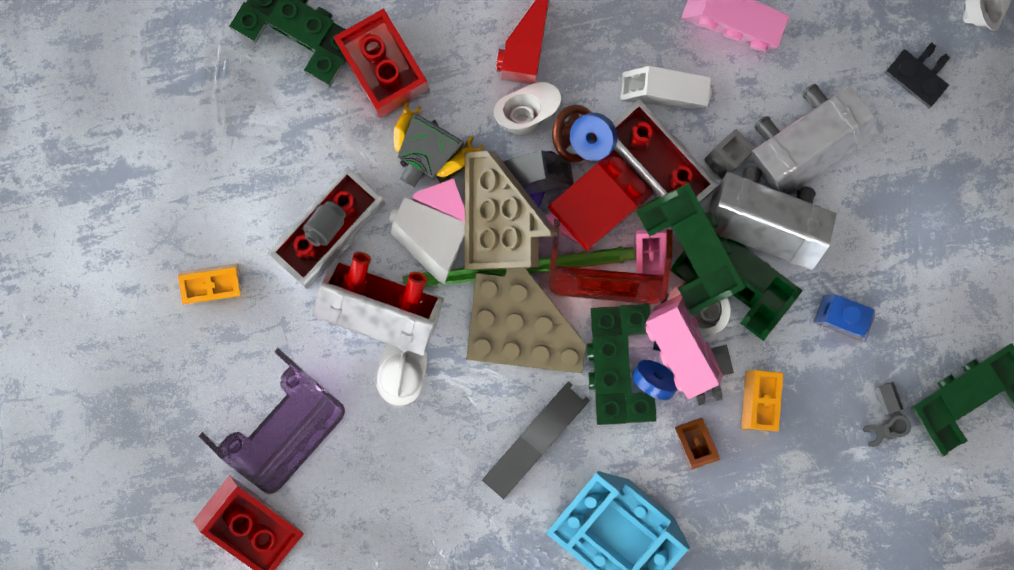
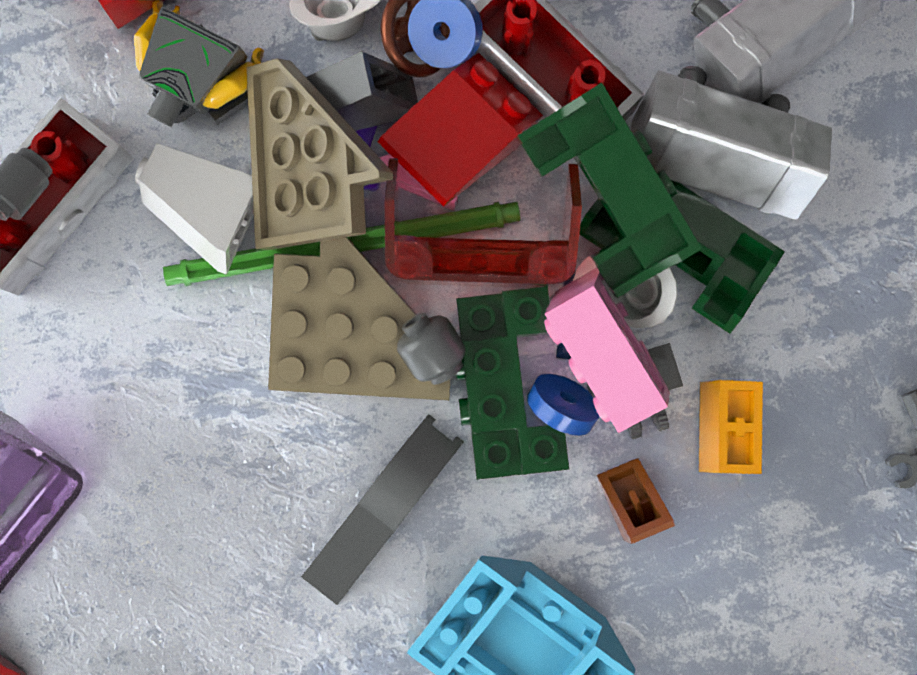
camera: 10 degrees left, 0 degrees up
flat silver piece [312,252,444,356] -> none
white piece [377,344,427,405] -> none
bright pink slope [413,178,465,222] -> none
bright pink slope [634,229,666,279] -> none
light grey bracket [704,129,755,179] -> none
blue torso [813,295,875,343] -> none
none -> dark grey head [397,313,466,385]

